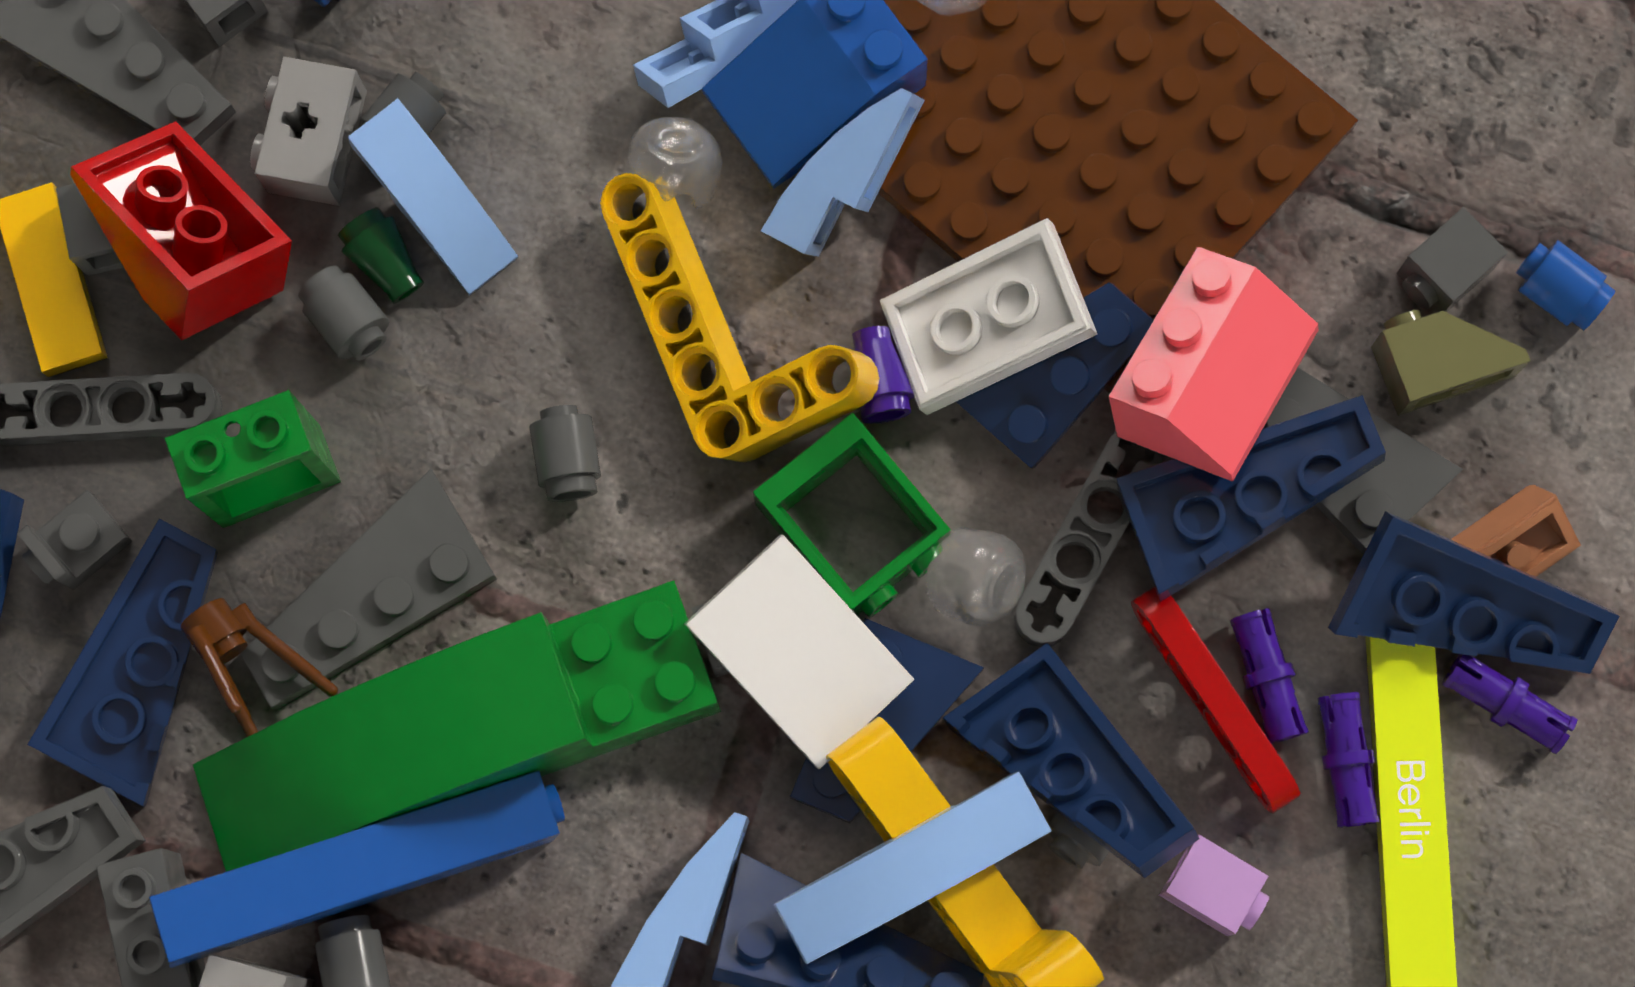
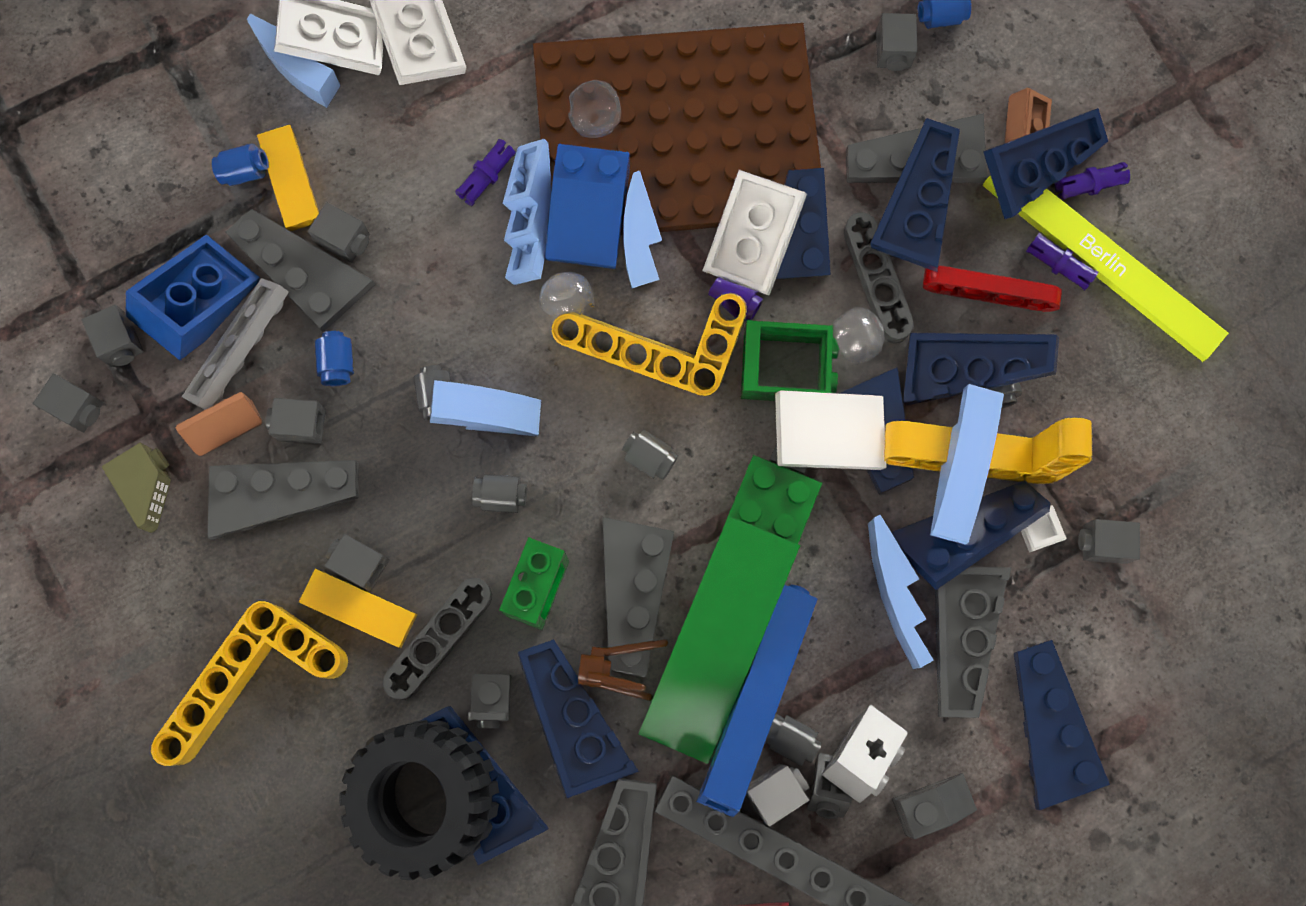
camera: 55 degrees left, 0 degrees up
red slope [70,121,292,341] -> none
light grey brick [250,56,367,206] -> none
dark green cone [338,207,424,304] -> none
coral slope [1108,247,1319,482] -> none
lavender brick [1159,835,1269,936] -> none
dark purple pin [1230,608,1309,744] -> none
olive slope [1371,310,1531,416] -> none

